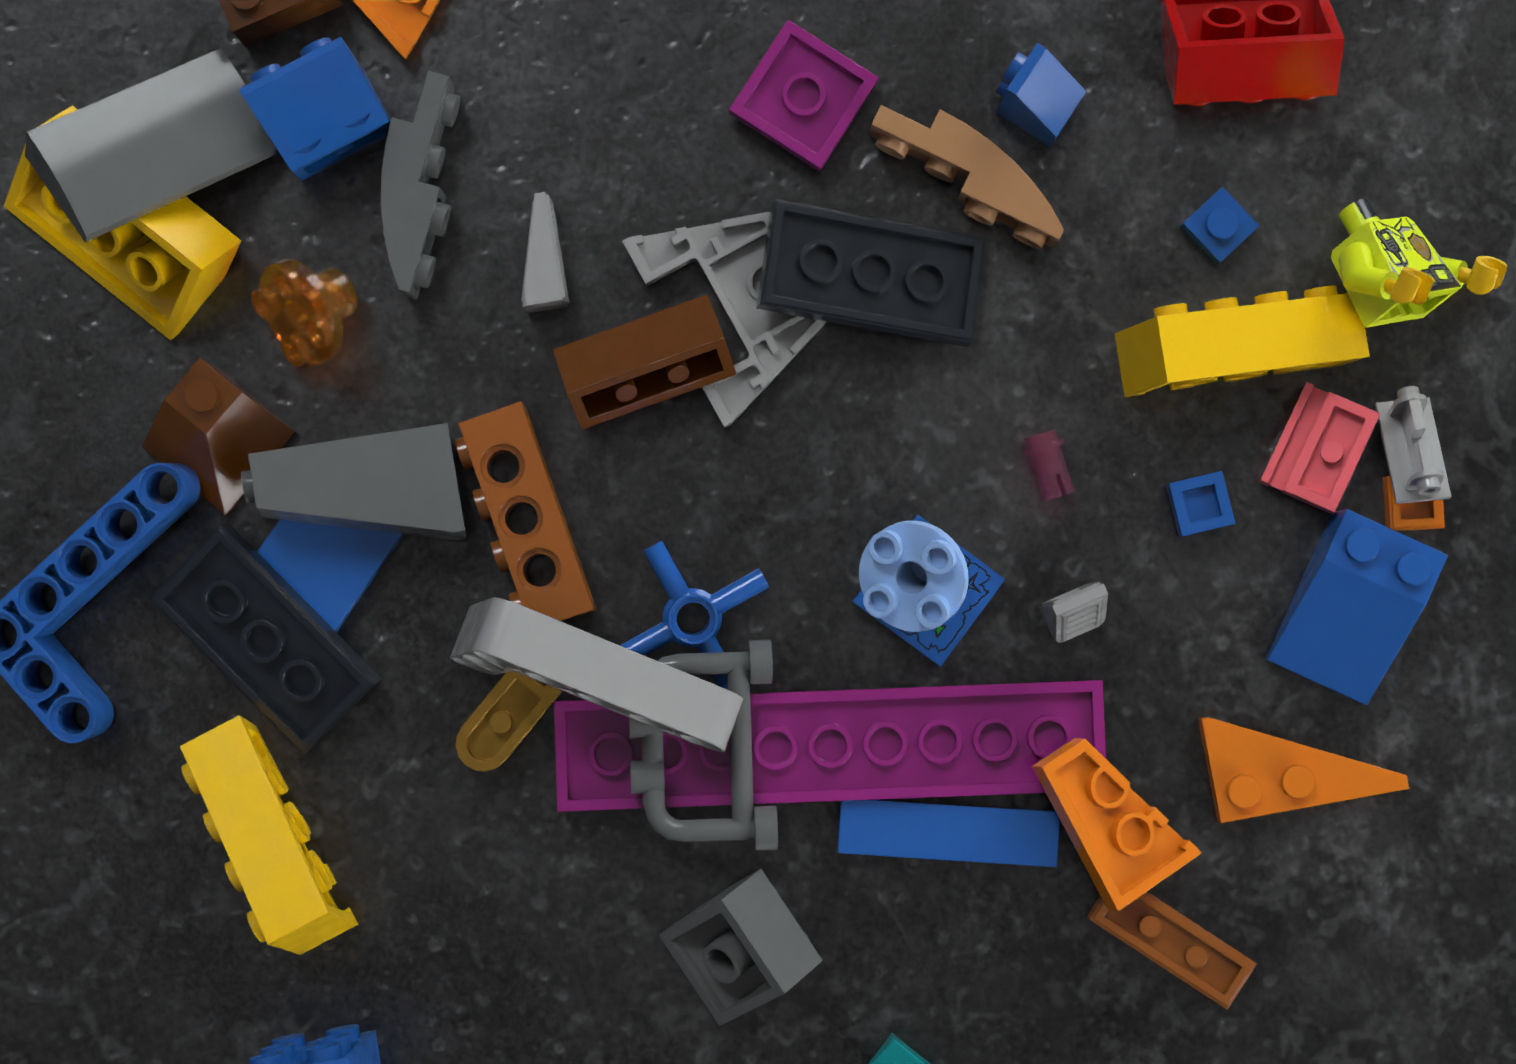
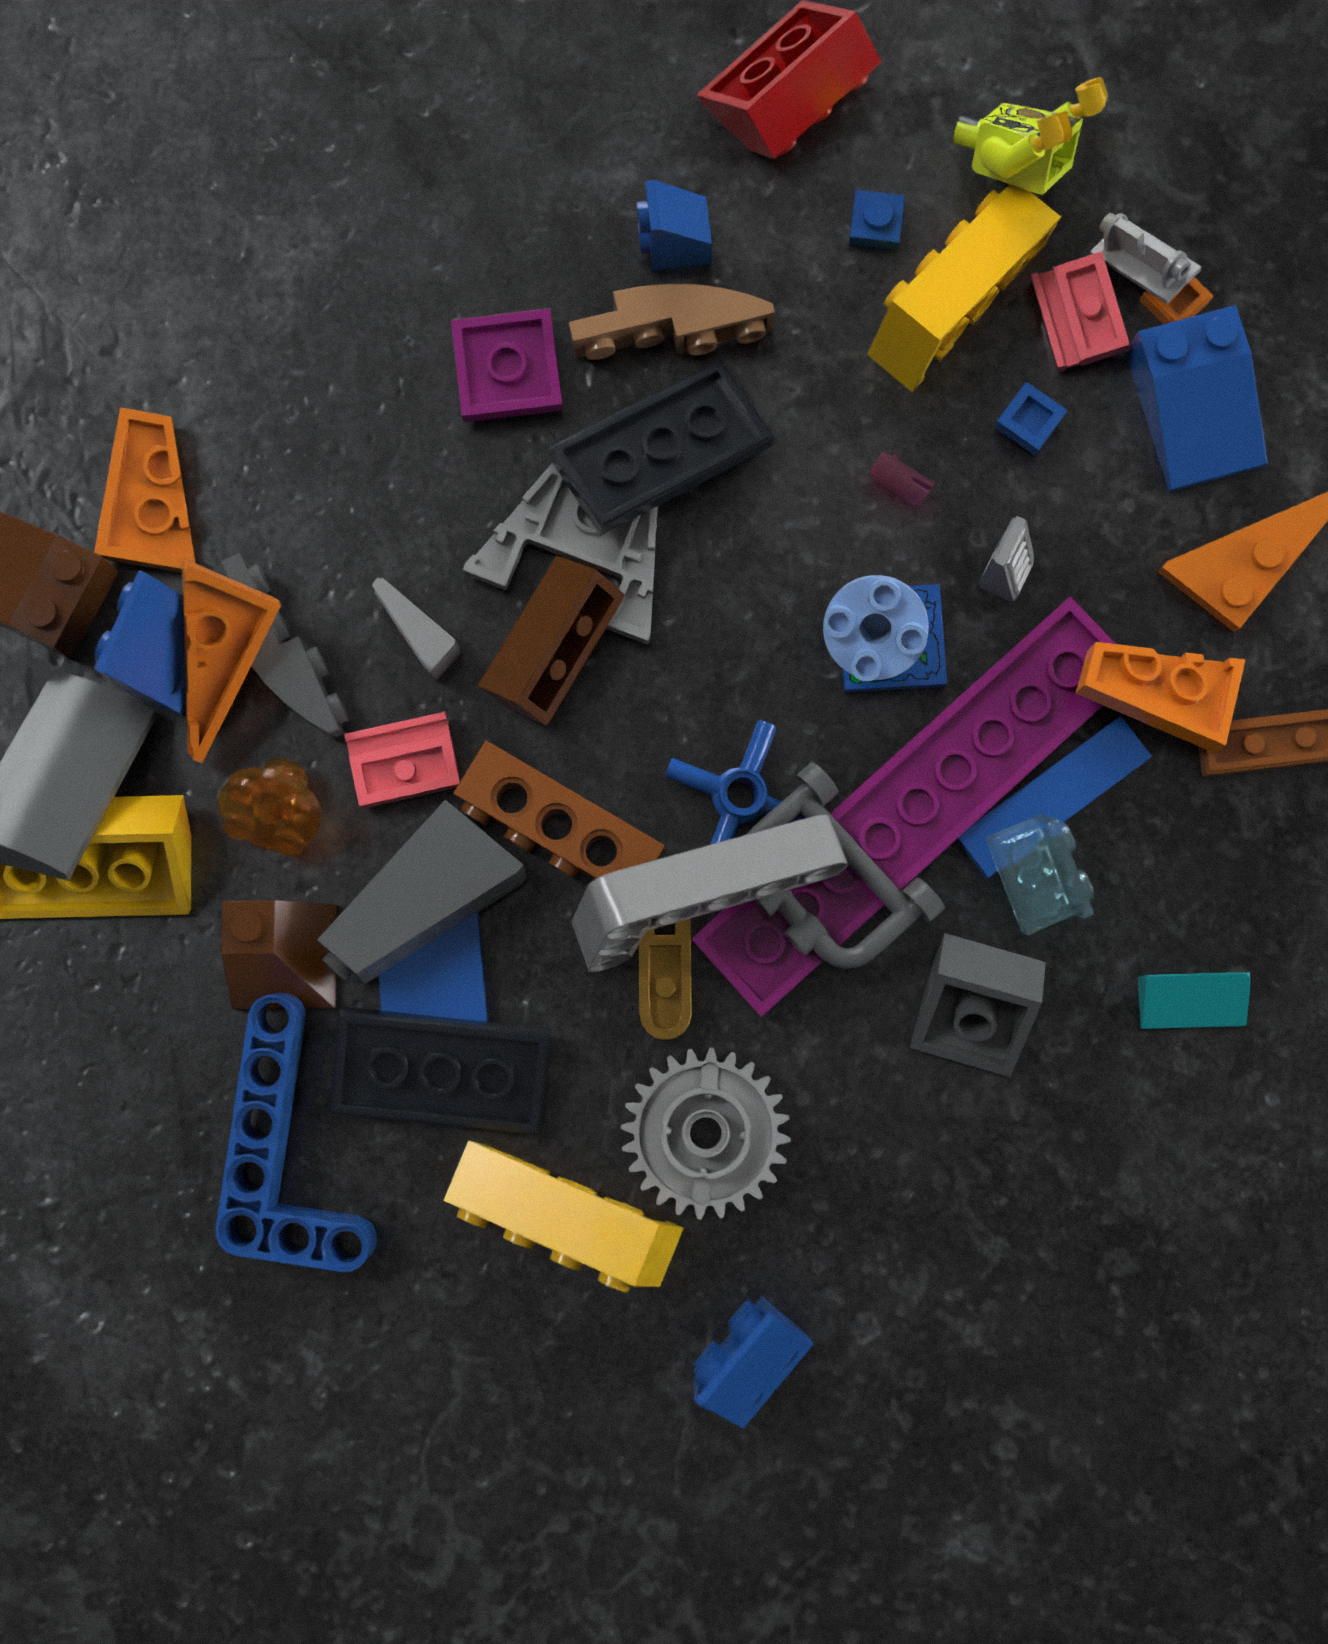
camera: 35 degrees left, 5 degrees down
none -> orange wing [182,559,281,763]
none -> coral plate [344,712,461,809]
none -> light grey gear [621,1048,791,1219]
none -> clear light blue bracket [985,814,1094,935]

